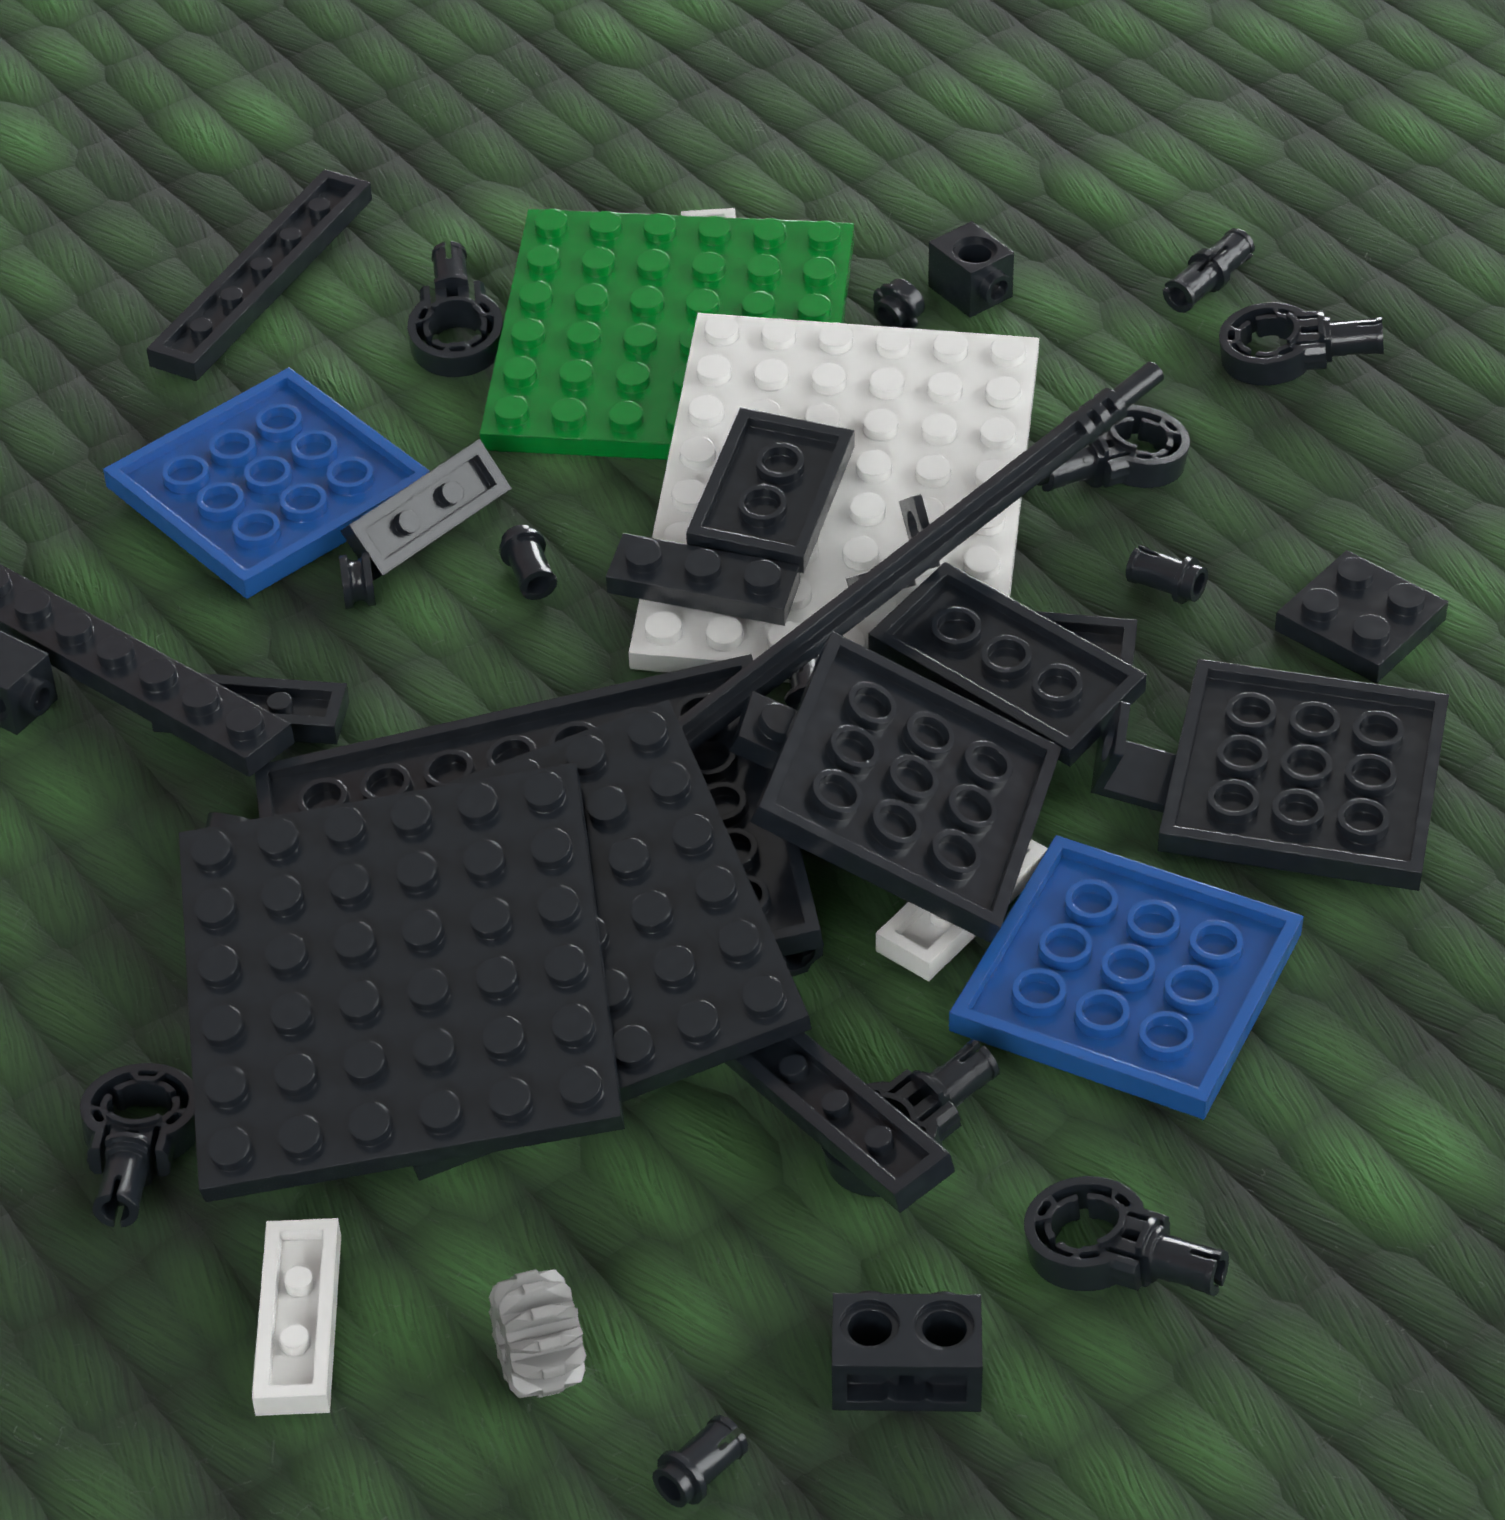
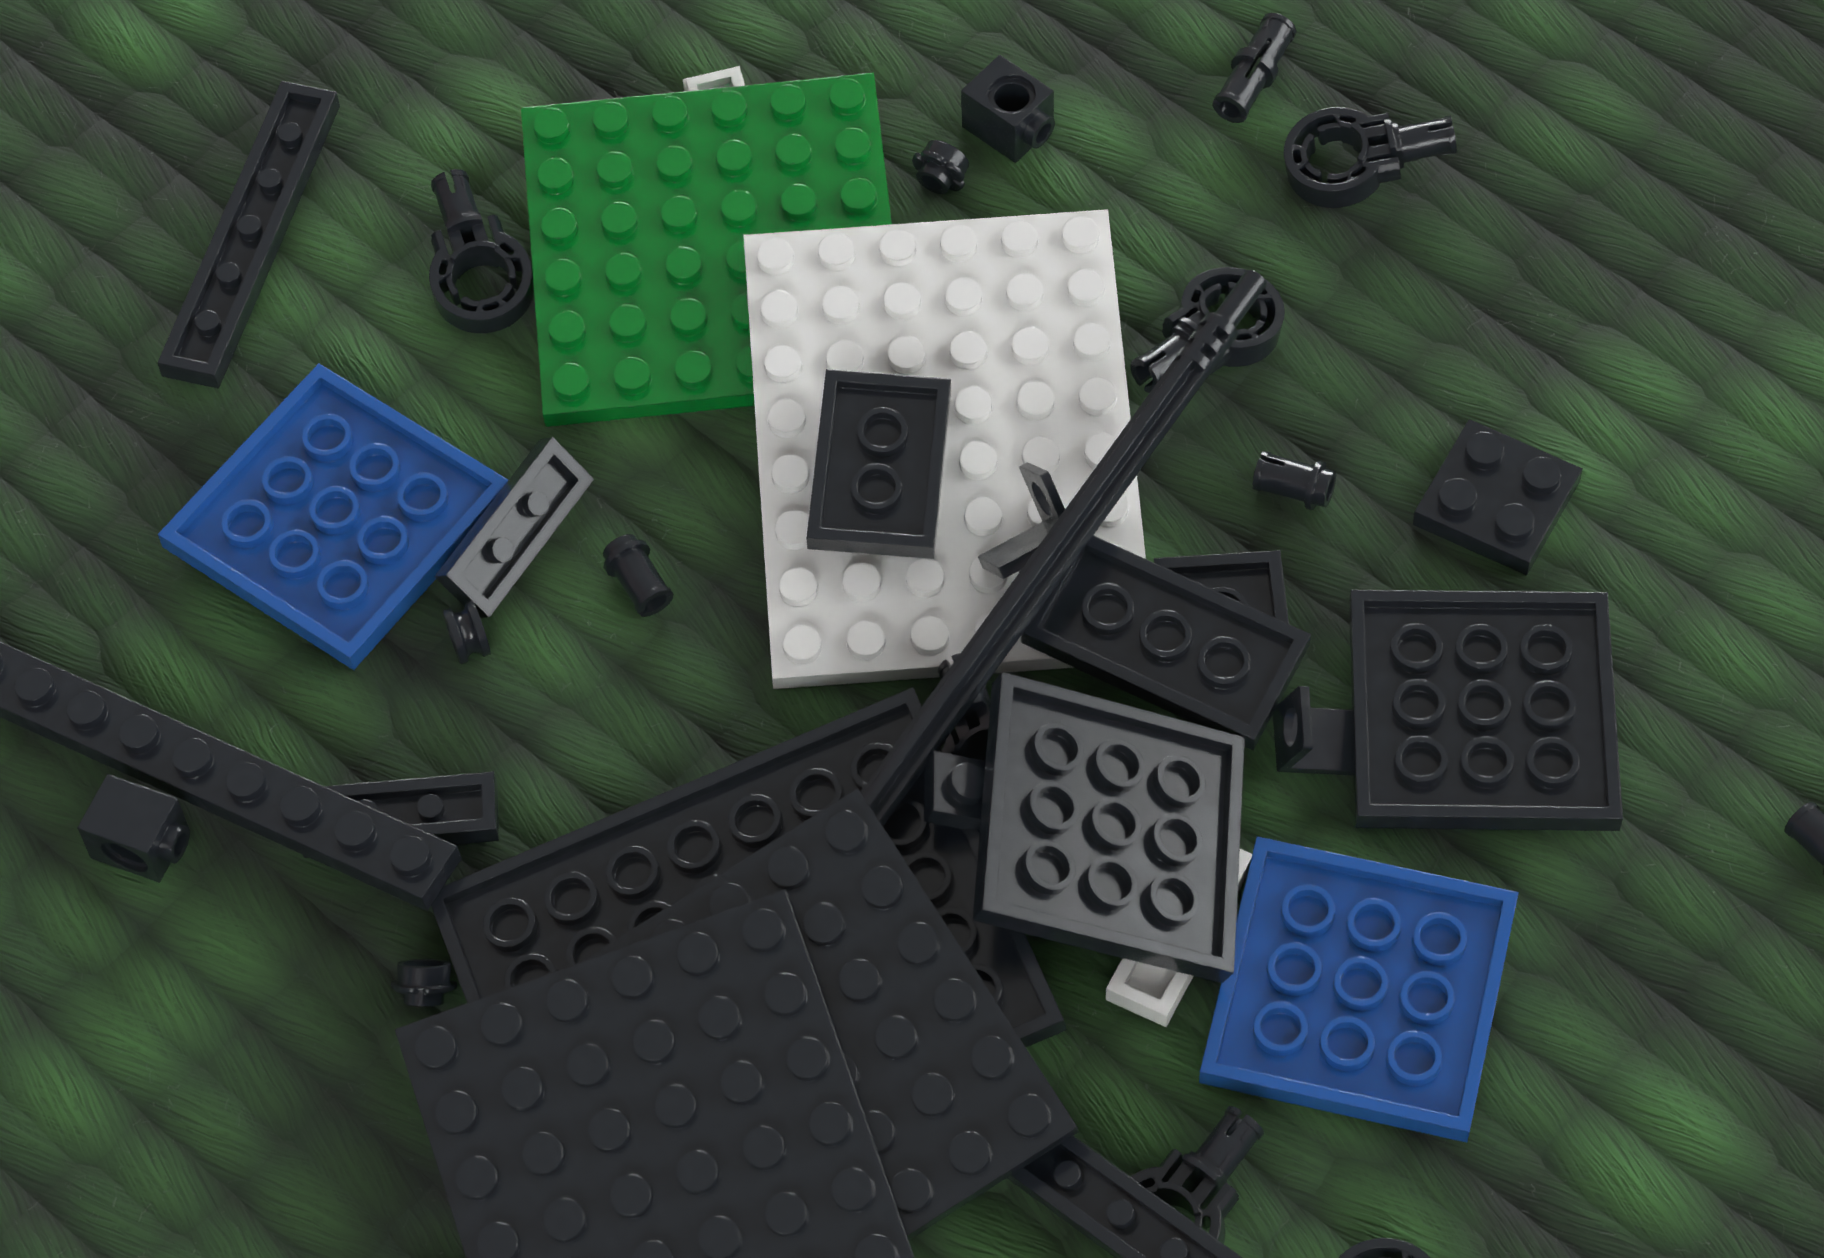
camera: 10 degrees left, 15 degrees up
black plate [606,533,800,626] -> none

